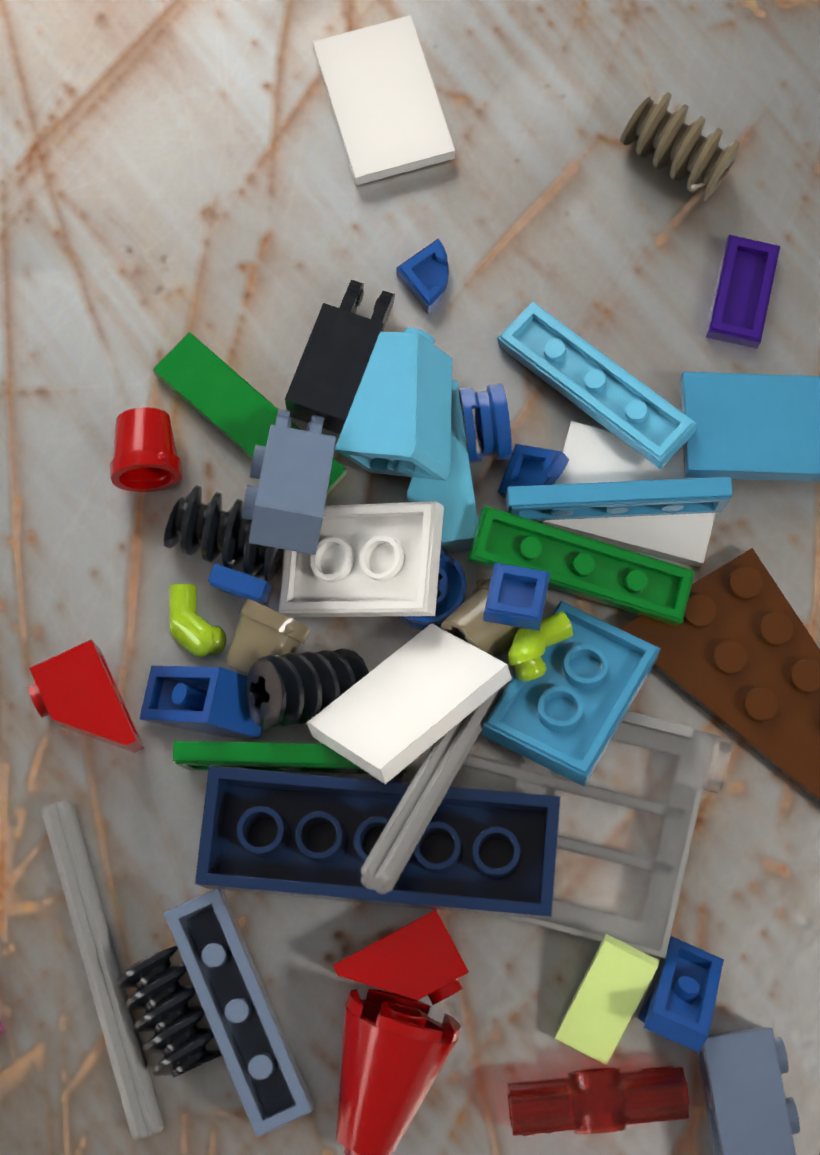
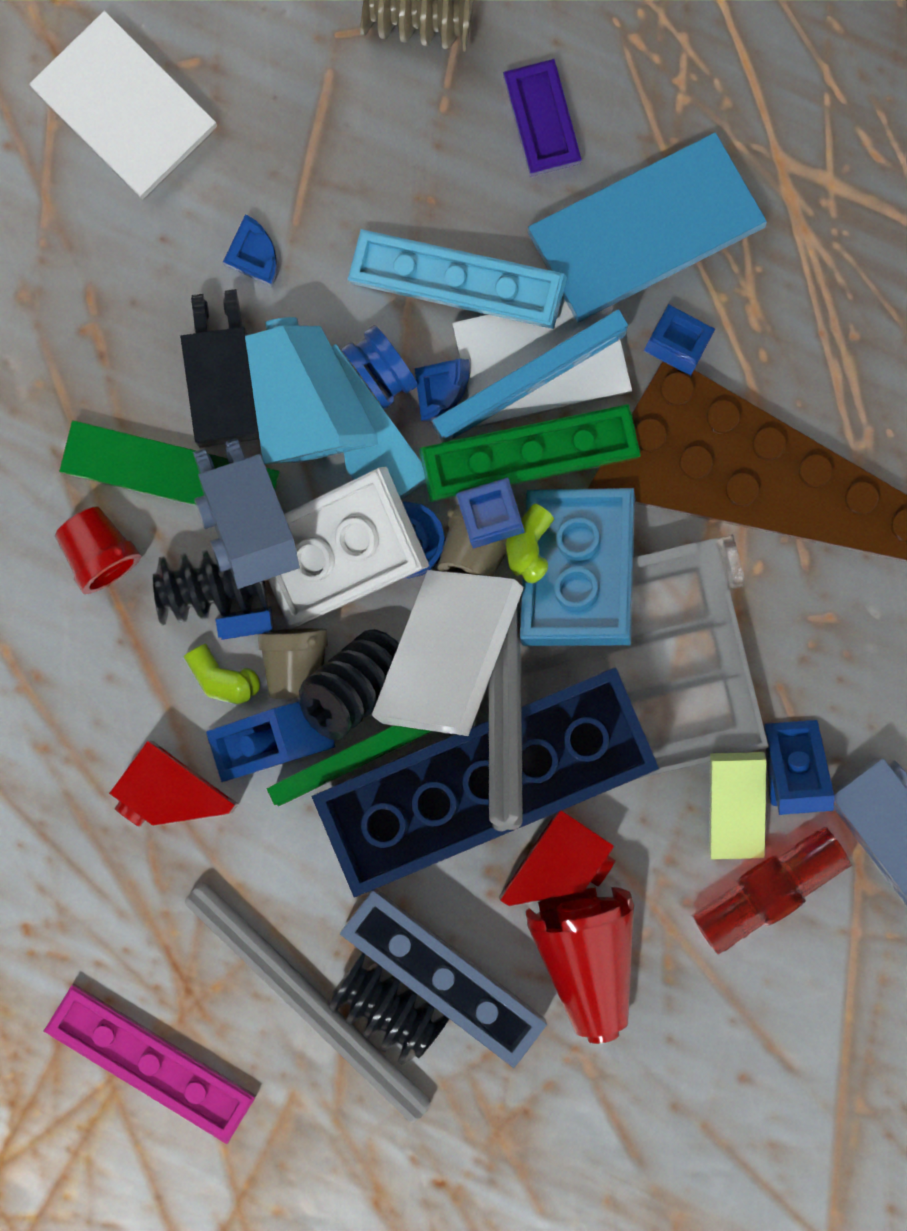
camera: 30 degrees left, 10 degrees up
none -> blue tile [644,304,715,376]

